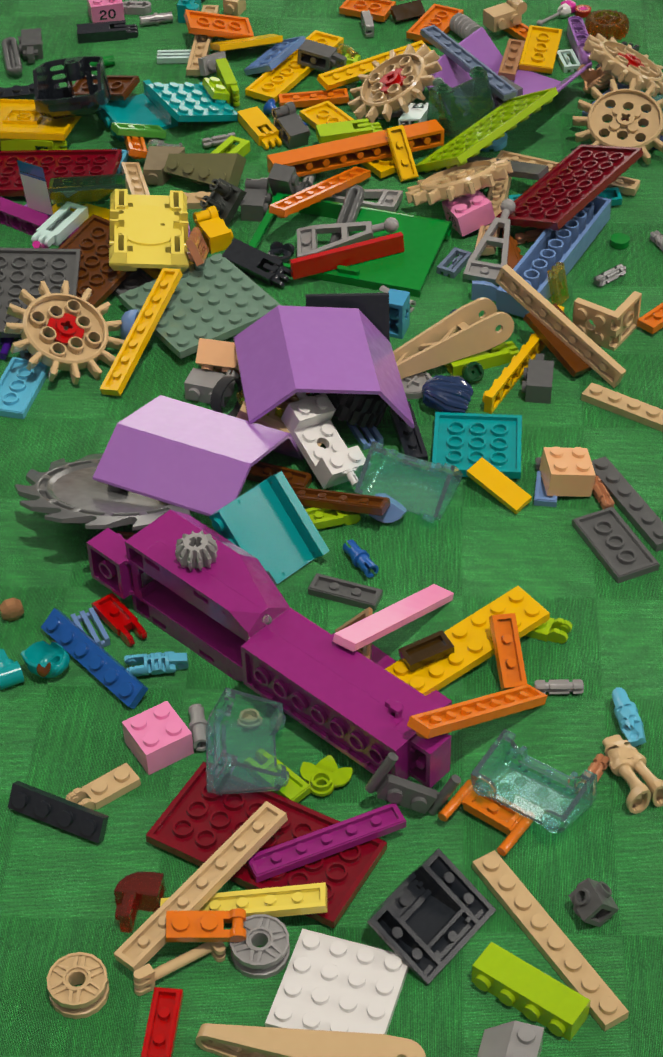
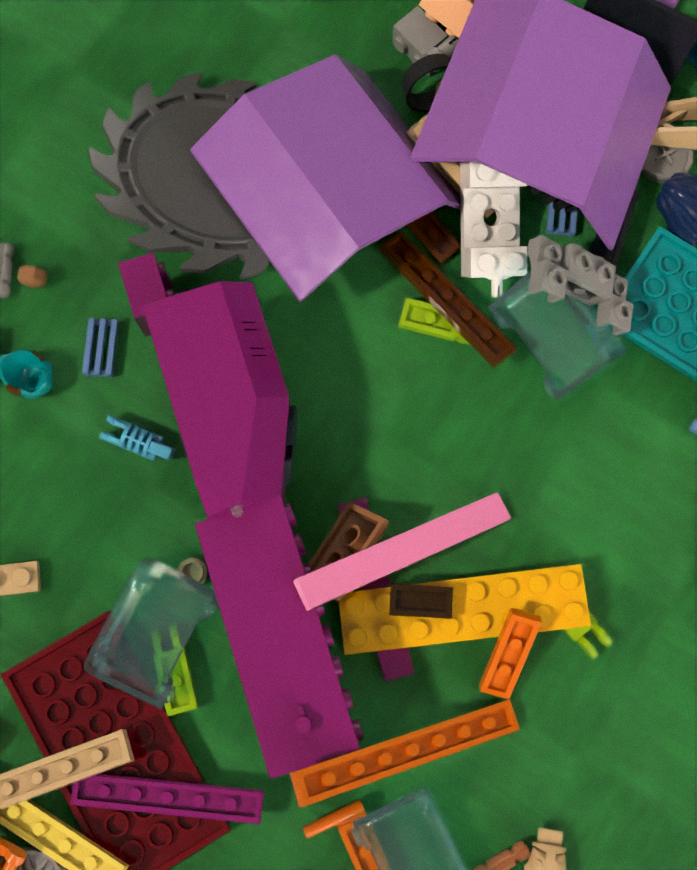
camera: 30 degrees right, 35 degrees up
blue plate [41,608,148,709] -> none
red hinge [91,593,147,647] -> none
bright pink brick [122,701,194,775] -> none
light grey gear [175,530,218,571] -> none
light grey pin [188,704,210,751] -> none
teal panel [209,471,330,584] -> none
lime plate [300,755,352,796] -> none
dark grey tile [308,573,383,612] -> none
blue pin [343,540,379,578] -> none
dark grey plate [365,752,461,815] -> none
medium blue brick [368,493,407,523] -> none
yellow tile [467,457,532,514] -> none
light grey axle [534,679,584,695] -> none
medium azure hinge [612,687,646,747] -> none
none -> light grey bracket [527,235,634,336]

